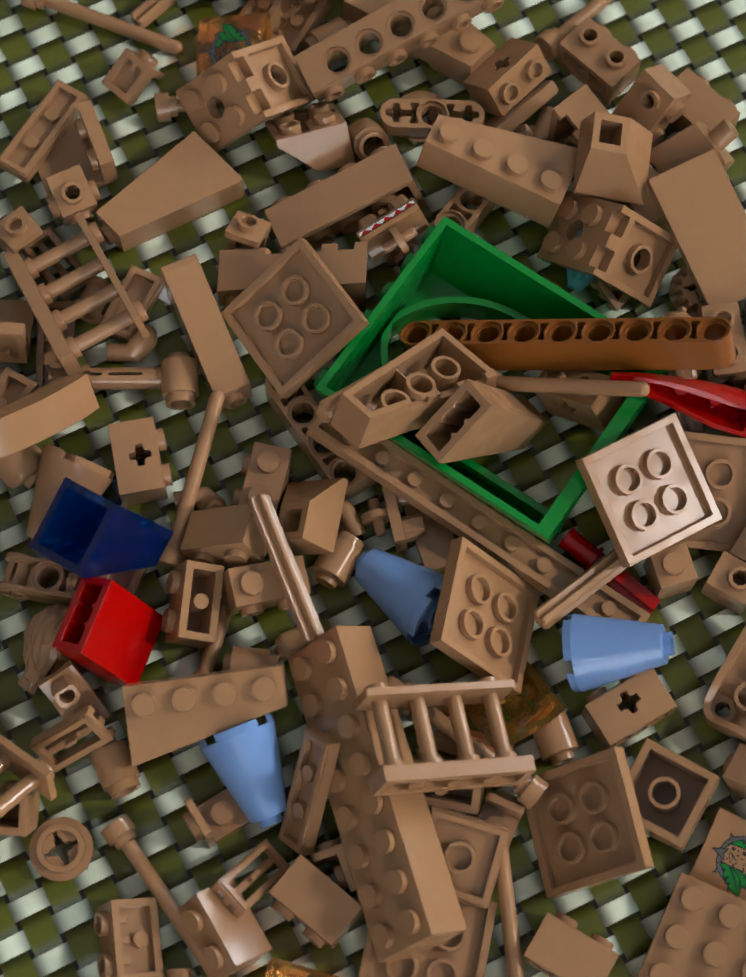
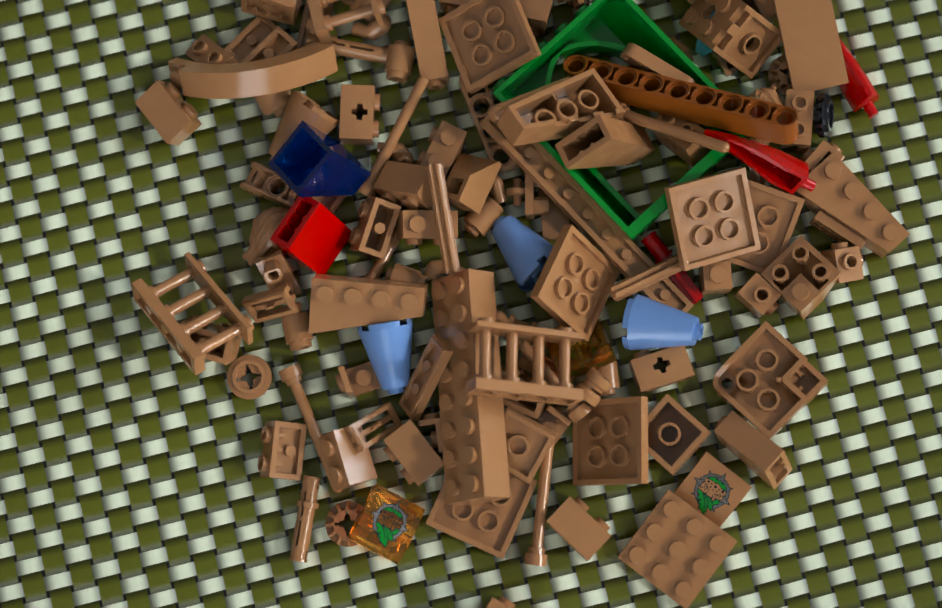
camera: 15 degrees right, 10 degrees up
none -> medium nougat wheel [575,367,613,407]
none -> medium nougat beam [620,43,696,84]

